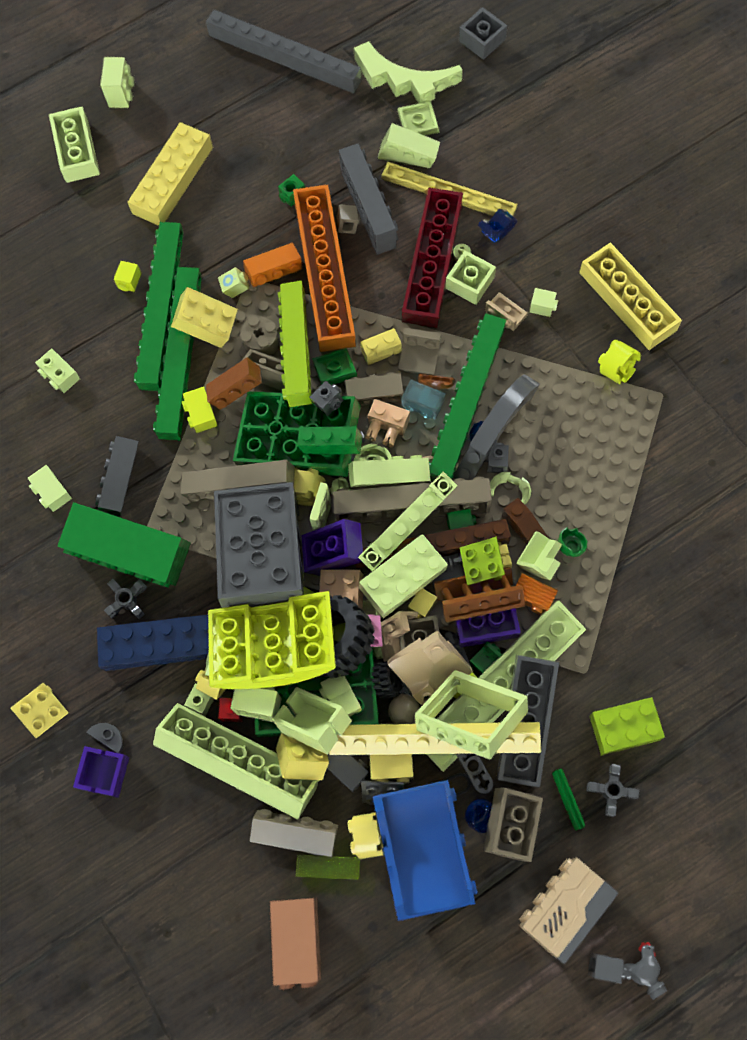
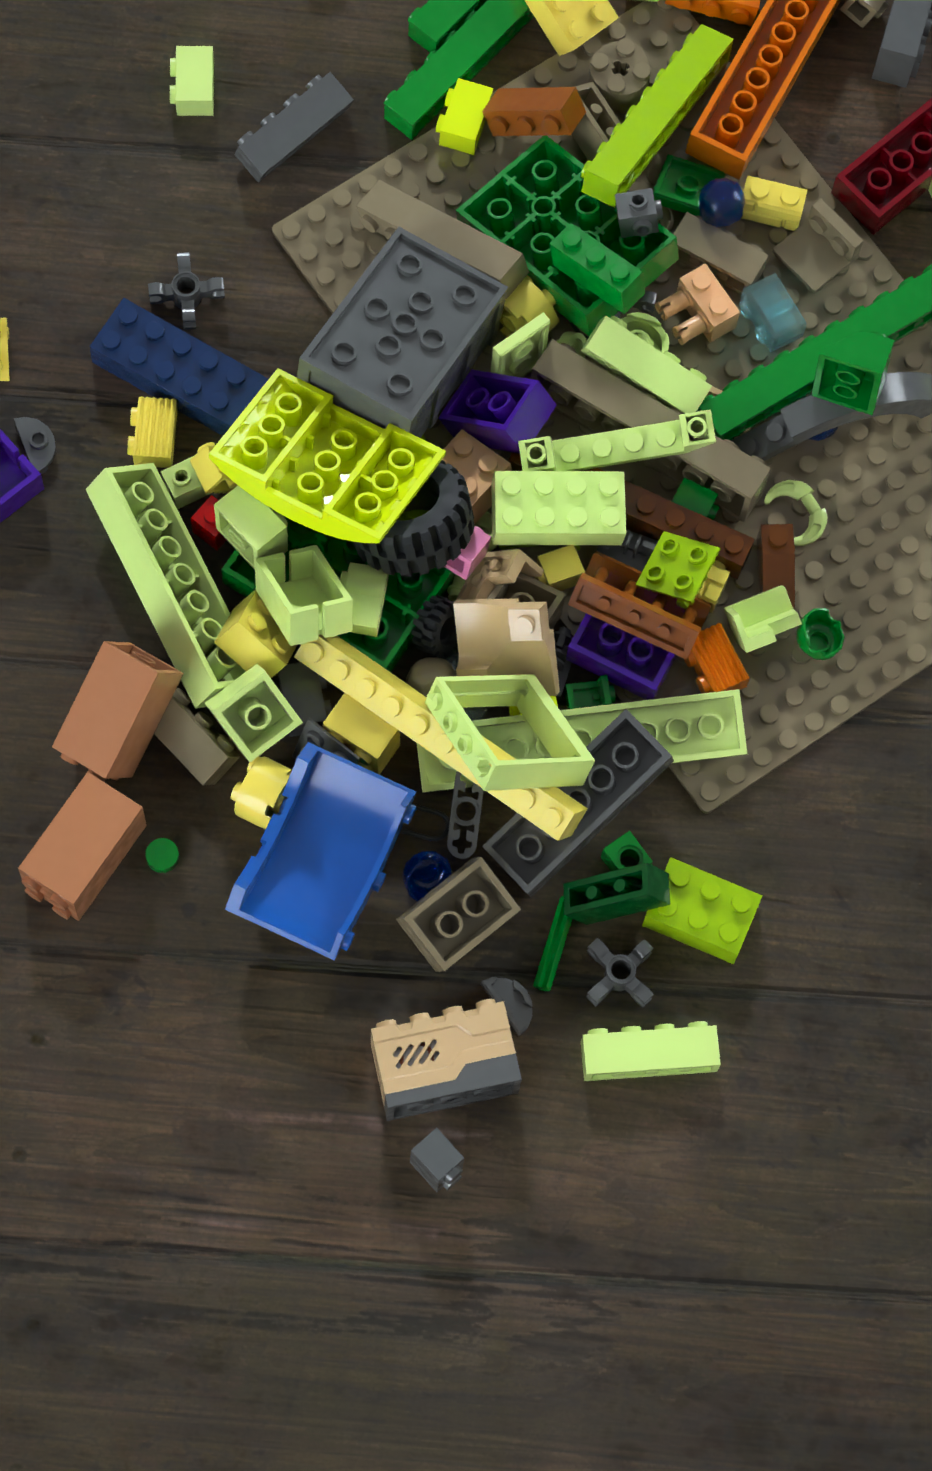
camera: 25 degrees right, 0 degrees up
green brick [57,502,191,588] -> none
clear neon green plate [296,855,360,880] -> none
dark orange plate [418,374,455,391] -> none
dark grey brick [485,443,509,473] -> none
dark grey animal [624,942,667,1000] -> none
none -> nougat brick [52,641,184,781]
none -> light yellow brick [127,396,178,468]
none -> green tile [145,838,179,873]
none -> yellowish green brick [204,664,303,762]
none -> dark grey plate [480,977,532,1038]
none -> dark green brick [563,863,670,925]
none -> yellowish green brick [581,1021,721,1081]
none -> green brick [601,831,653,871]
none -> clear blue hair [698,178,745,227]
none -> green slope [811,330,895,416]

